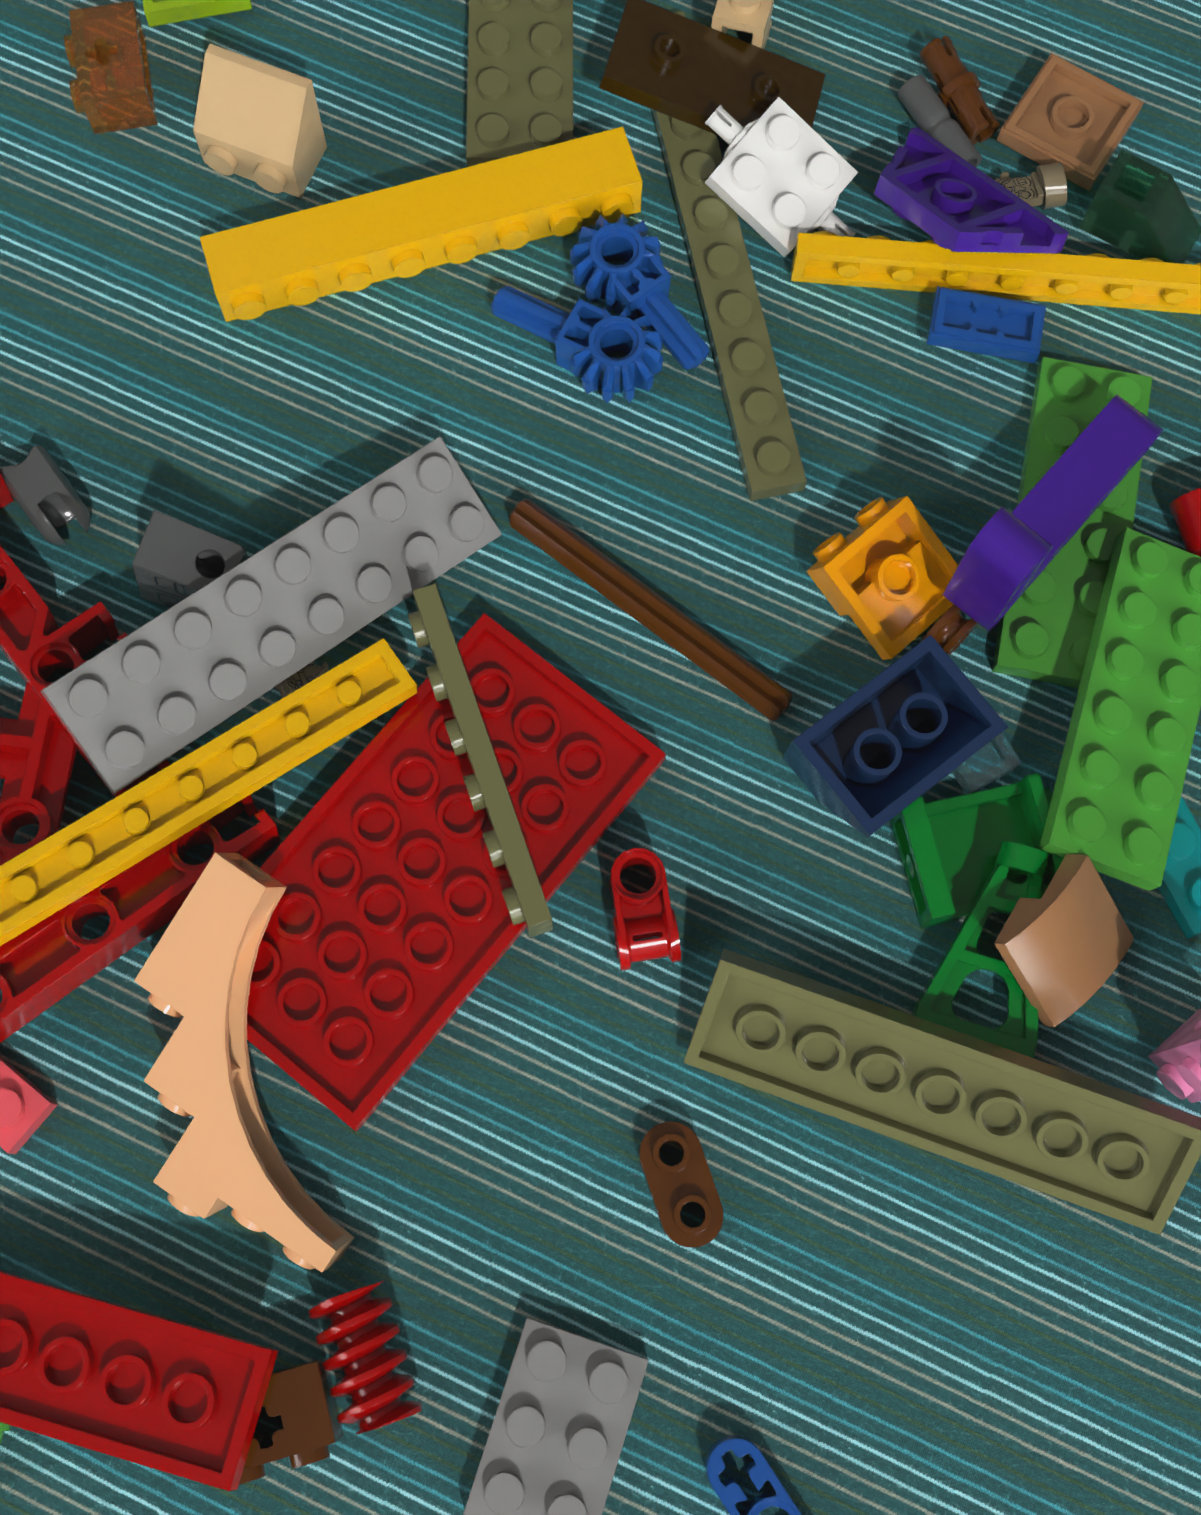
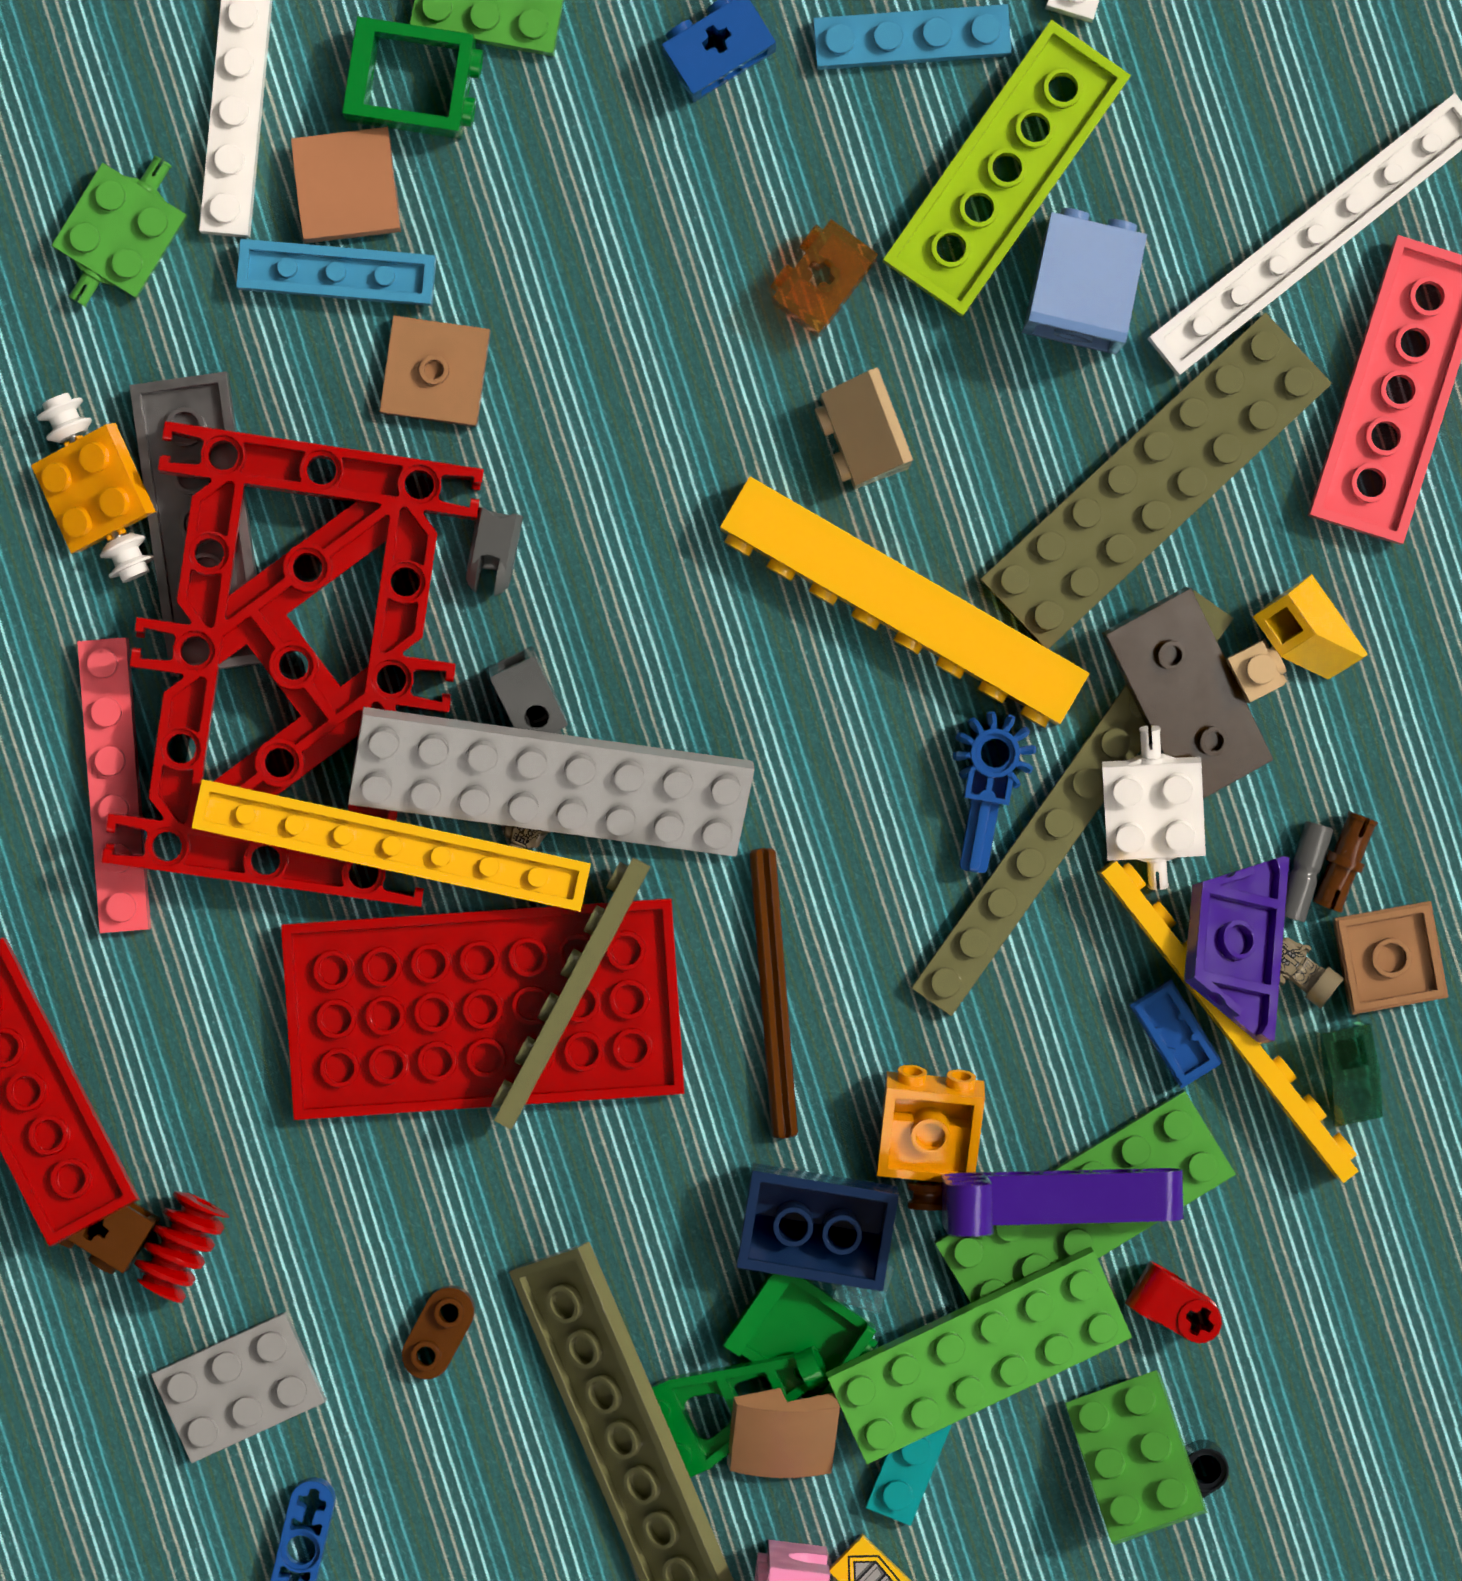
camera: 45 degrees right, 15 degrees up
light nougat arch [134,853,354,1273] -> none
blue gear [491,286,663,403] -> none
red piece [610,848,681,971] -> none

